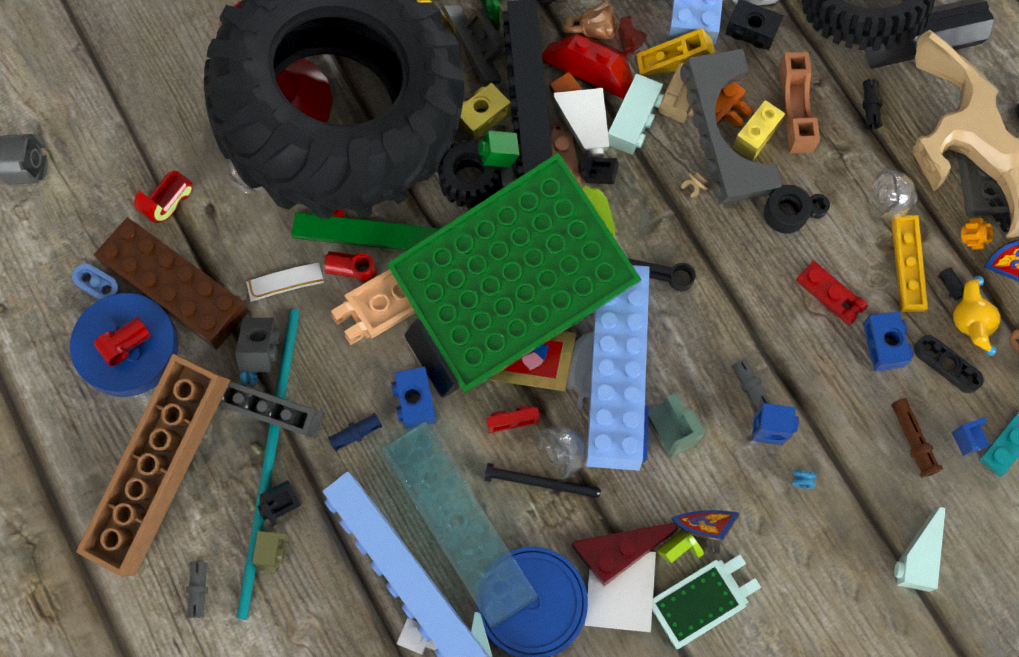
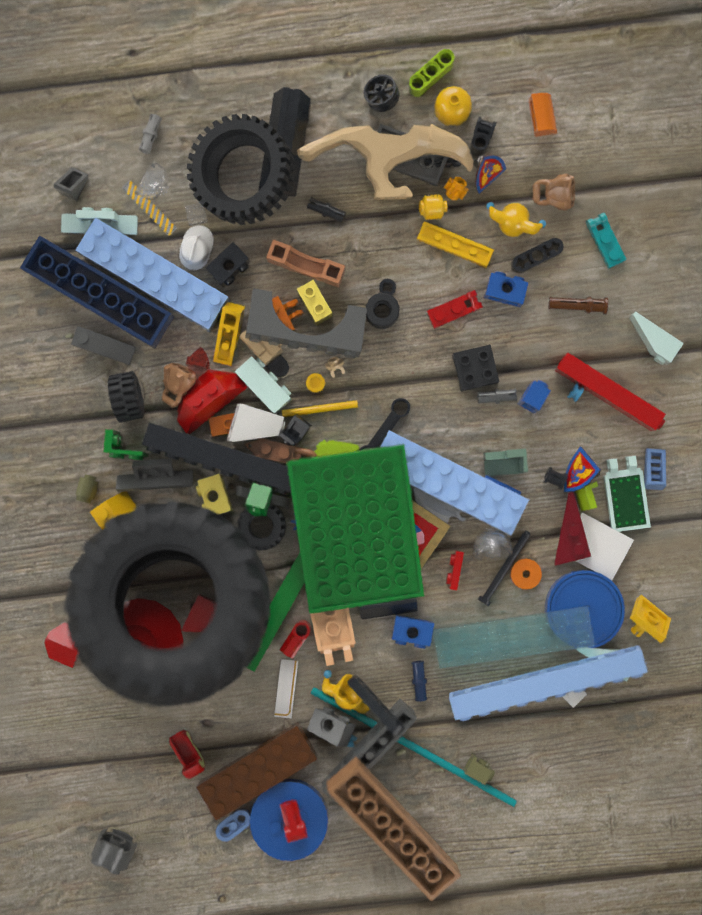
camera: 60 degrees left, 15 degrees up
dark grey pin [186,561,208,618] -> none
black bracket [257,480,301,526] -> none
clear cylinder [869,169,917,220] -> none
black pin [938,267,965,301] -> none
blue panel [952,417,990,456] -> none
none -> black tile [266,354,289,378]
none -> yellow bar [282,400,358,417]
none -> yellow tile [306,373,325,393]
none -> yellow piece [322,670,371,714]
none -> black beam [347,674,405,737]
none -> yellow head [419,194,448,220]
none -> black brick [452,344,500,392]
none -> orange piece [510,558,542,590]
none -> black bush [543,467,568,490]
none -> red brick [555,352,666,432]
none -> medium blue slope [644,448,666,490]

